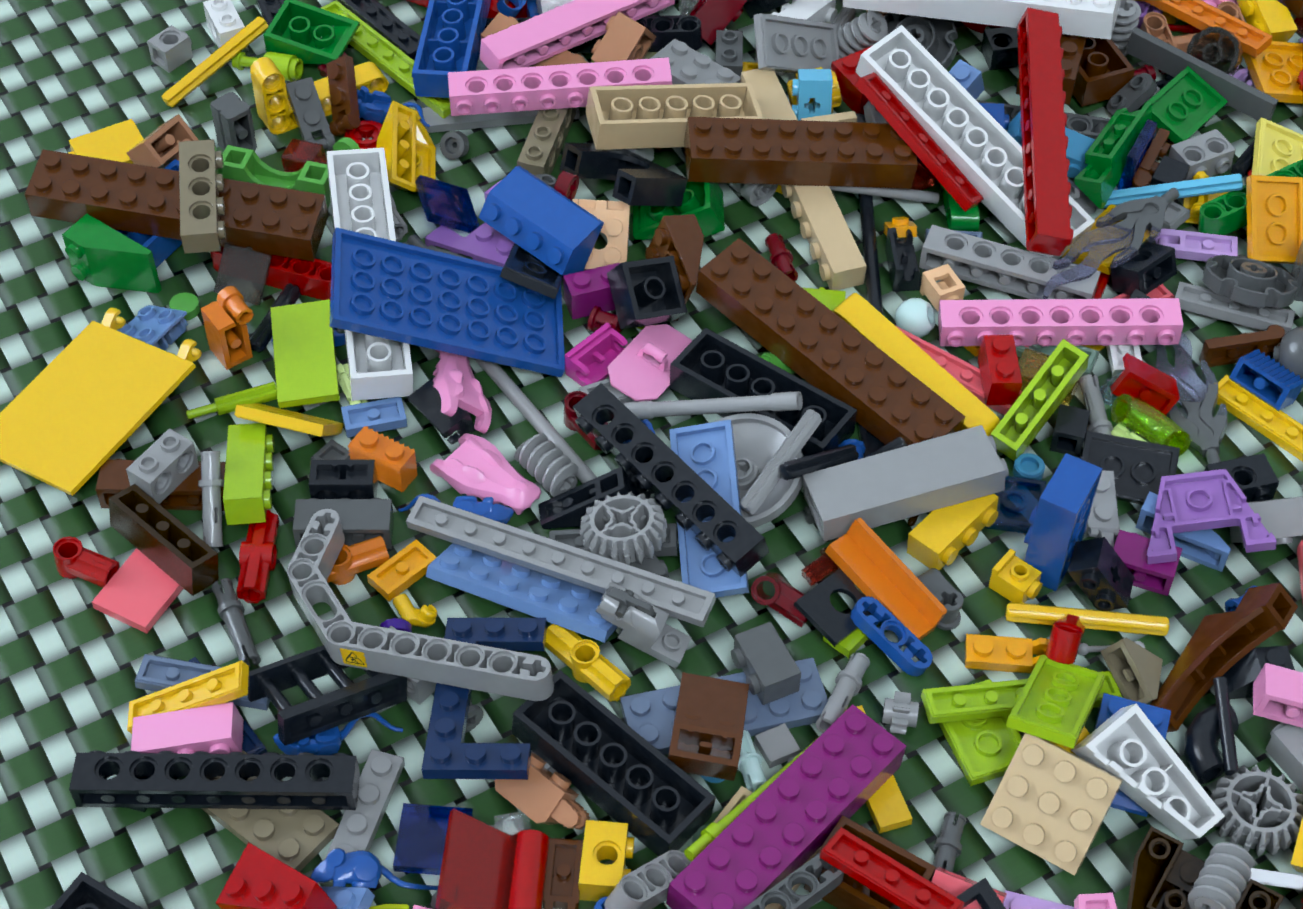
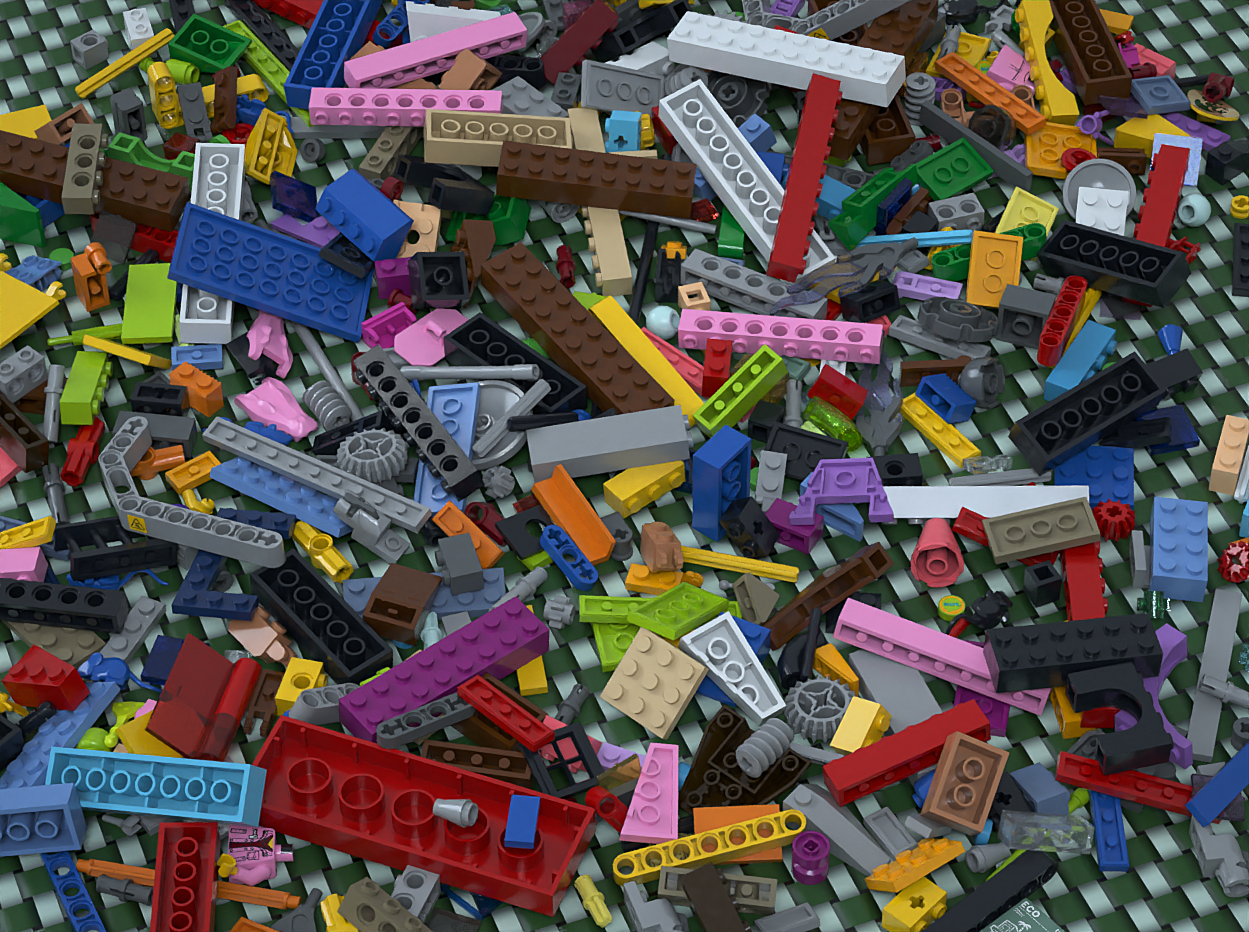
camera: 10 degrees right, 5 degrees down
red tile [855,72,983,212] -> none
yellow brick [988,548,1043,604] -> none
red piece [1045,614,1085,664] -> none
none -> black pin [420,516,444,546]
none -> orange tile [432,500,505,569]
none -> light grey gear [482,465,515,499]
none -> nougat hinge [640,522,684,572]
none -> light orange slope [813,643,859,697]

